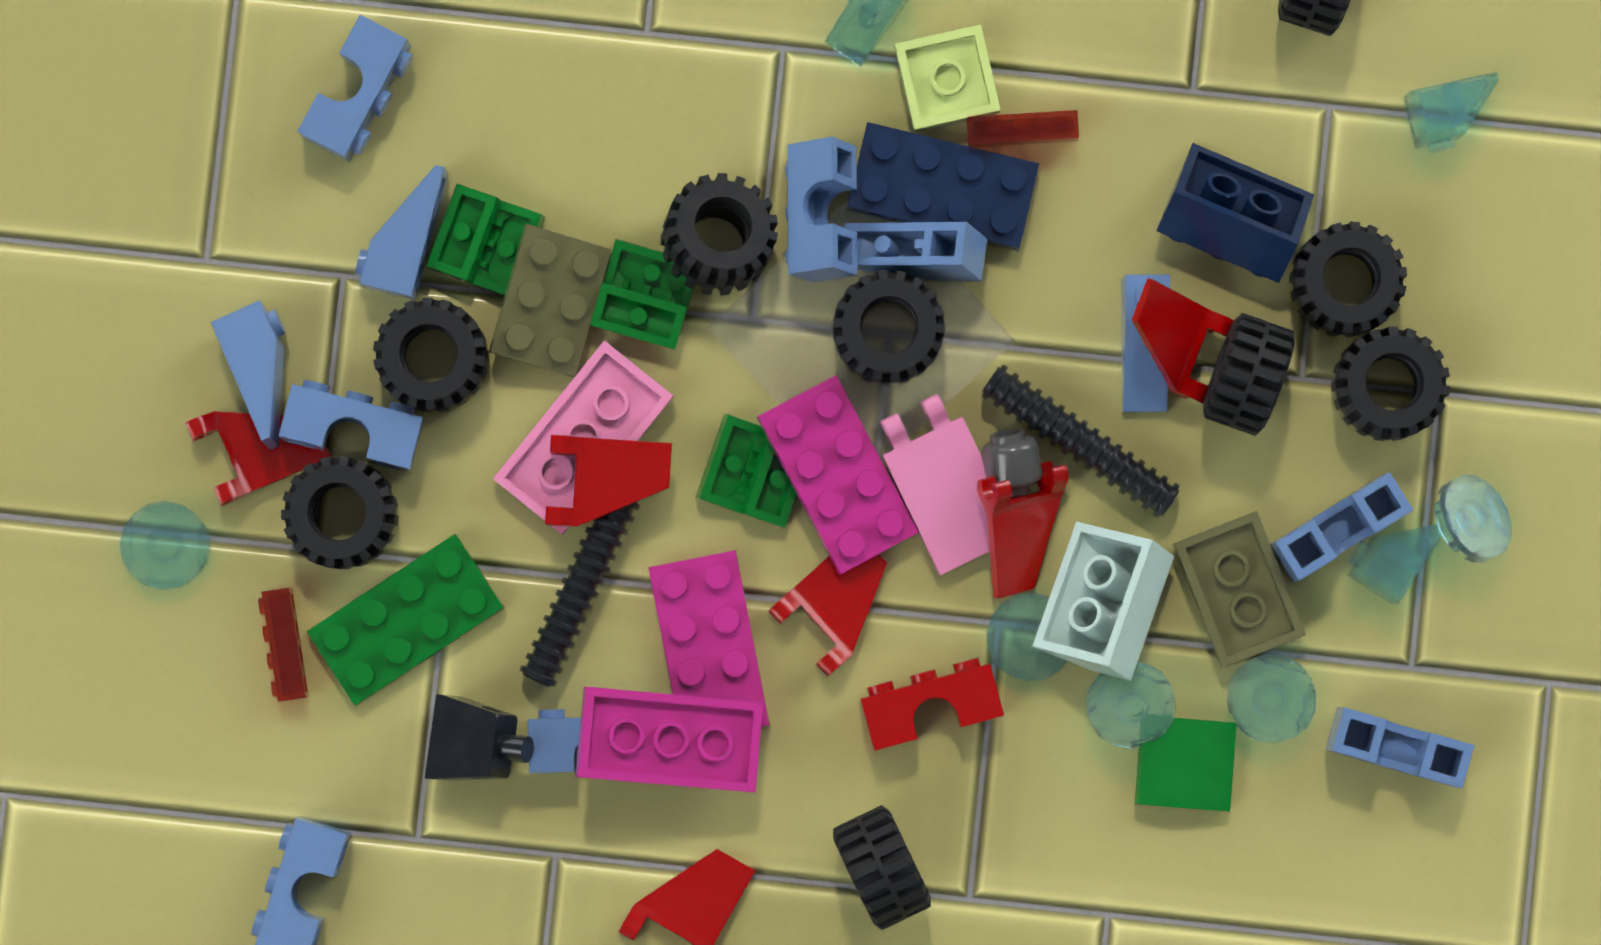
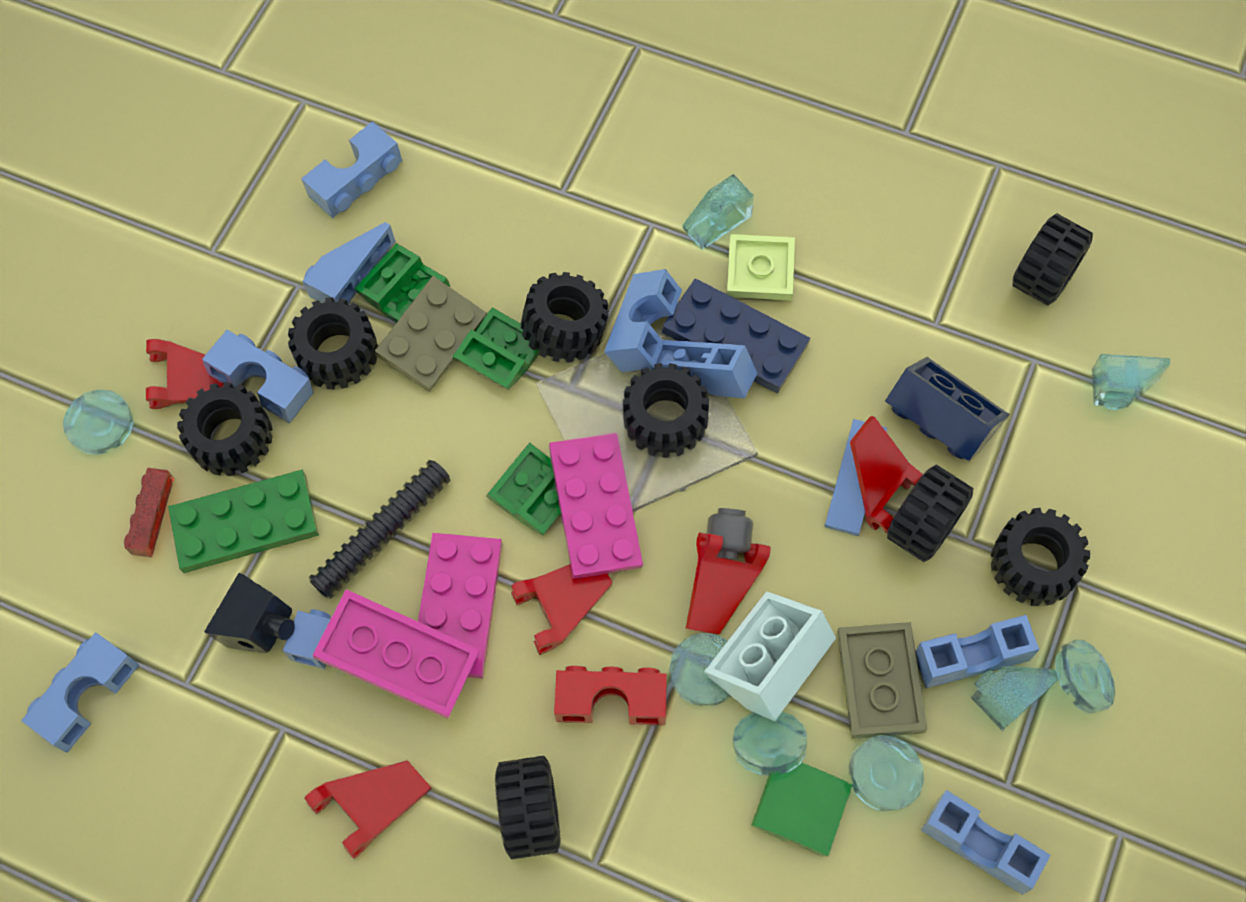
camera: 20 degrees right, 20 degrees down
medium blue slope [211,300,286,450] -> none
bright pink plate [493,340,674,535] -> none
red flag [545,435,672,527] -> none
bright pink tile [880,394,990,575] -> none
clear red piece [966,110,1079,148] -> none
black piece [981,365,1180,518] -> none
black tyre [1289,221,1407,337] -> none

